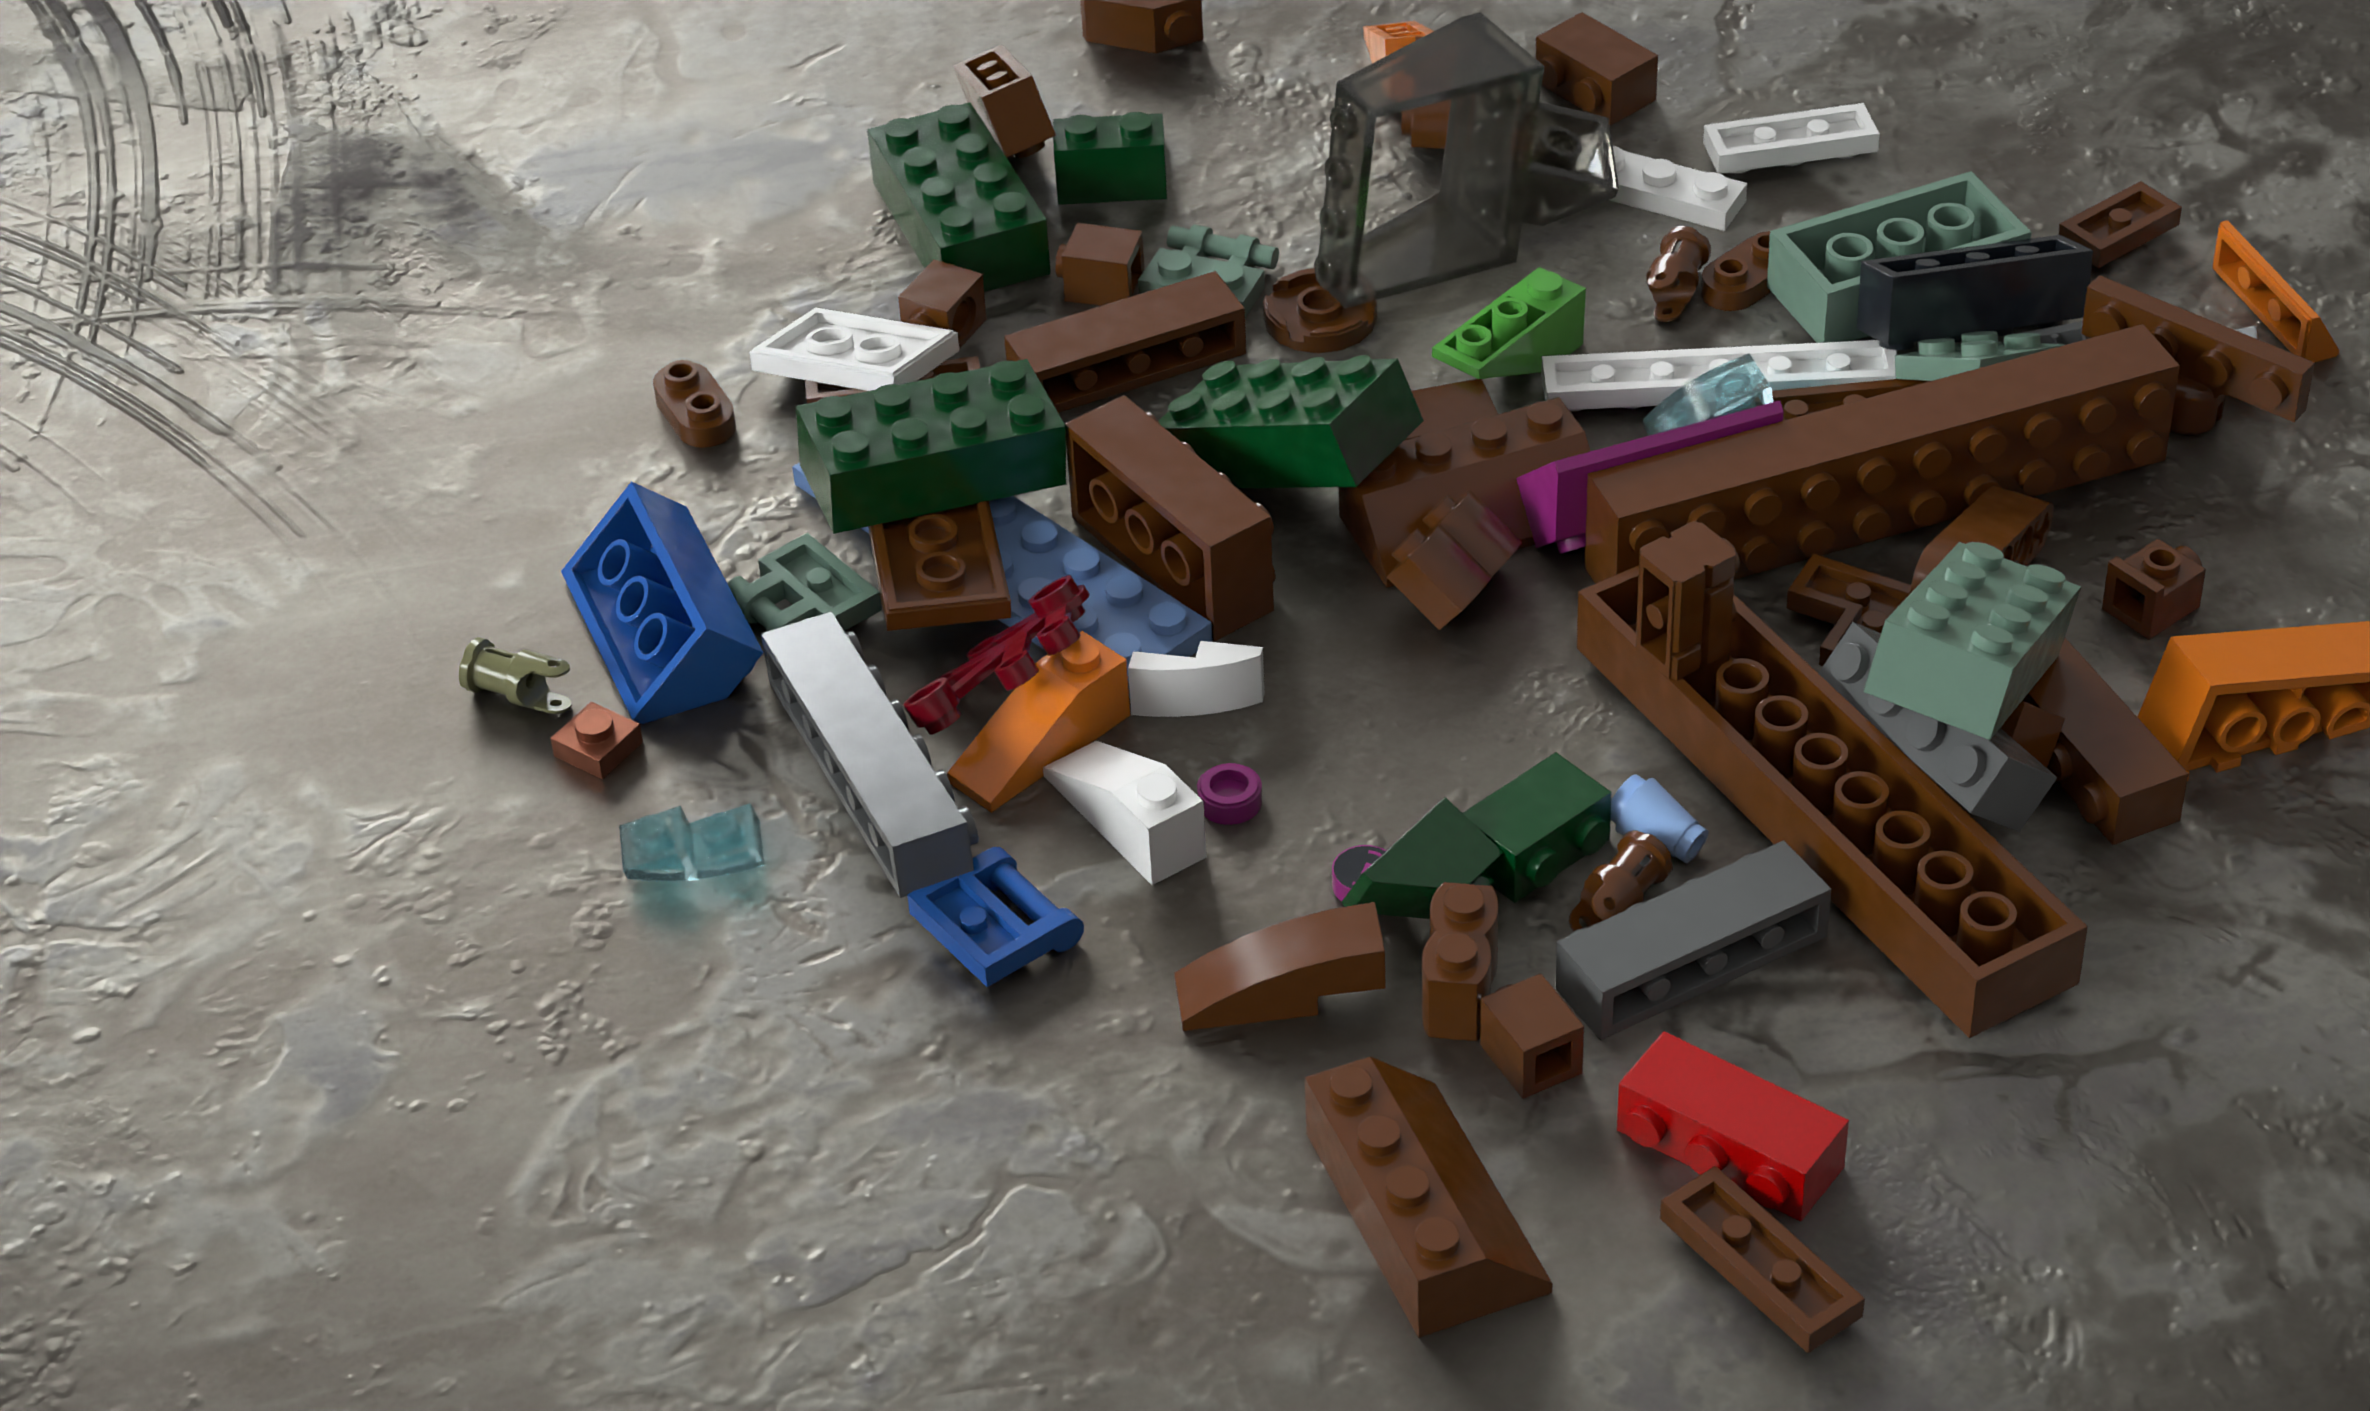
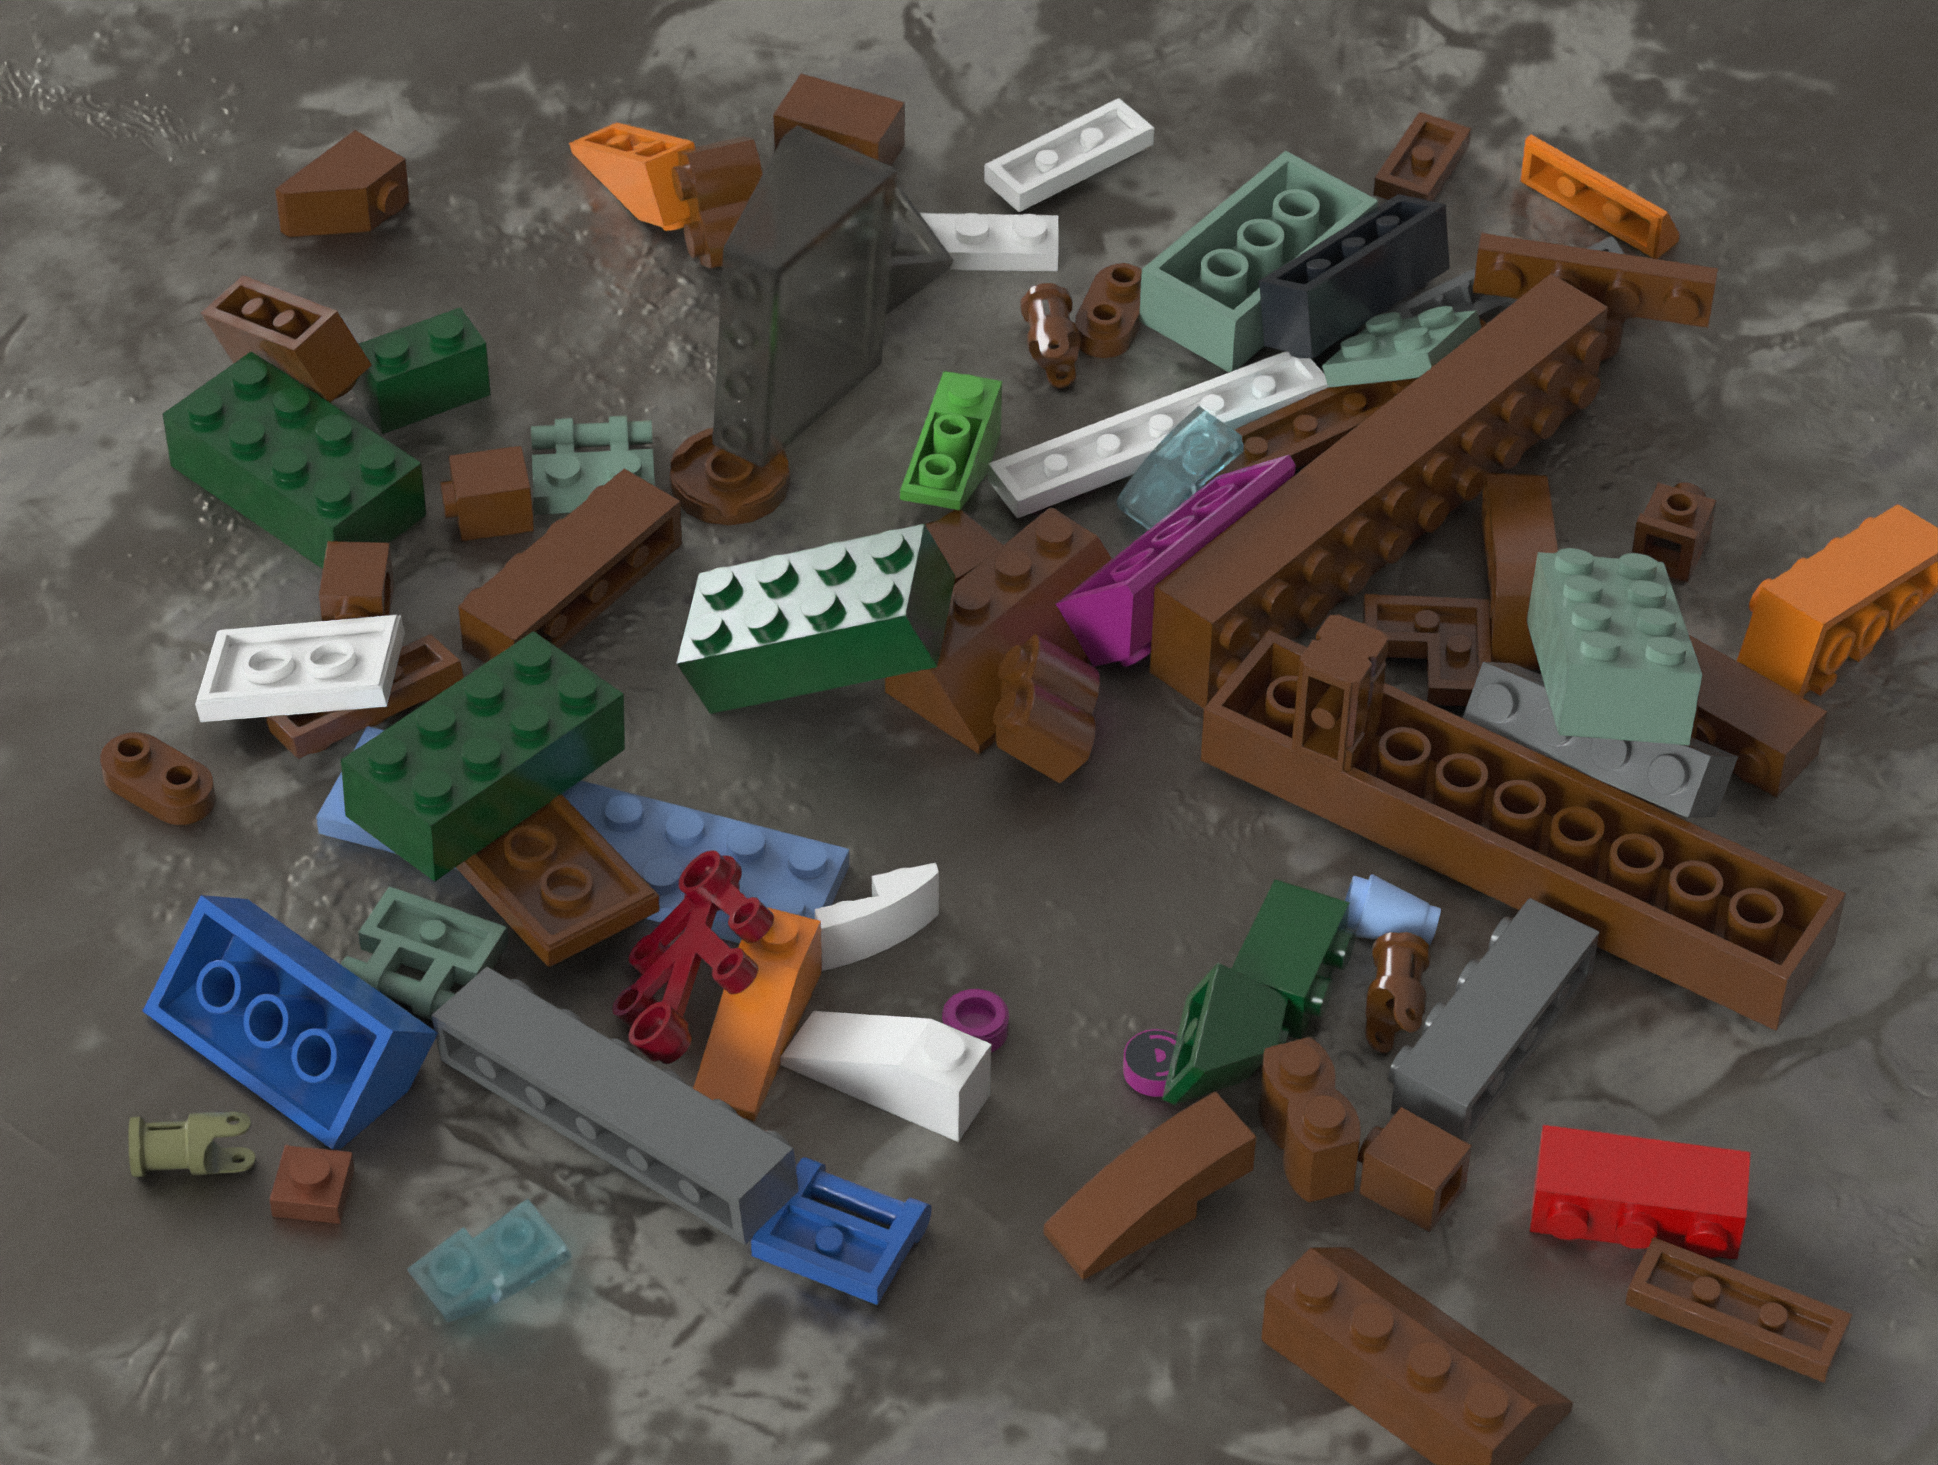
camera: 30 degrees left, 5 degrees up
reddish brown brick [1065,395,1276,641] -> none

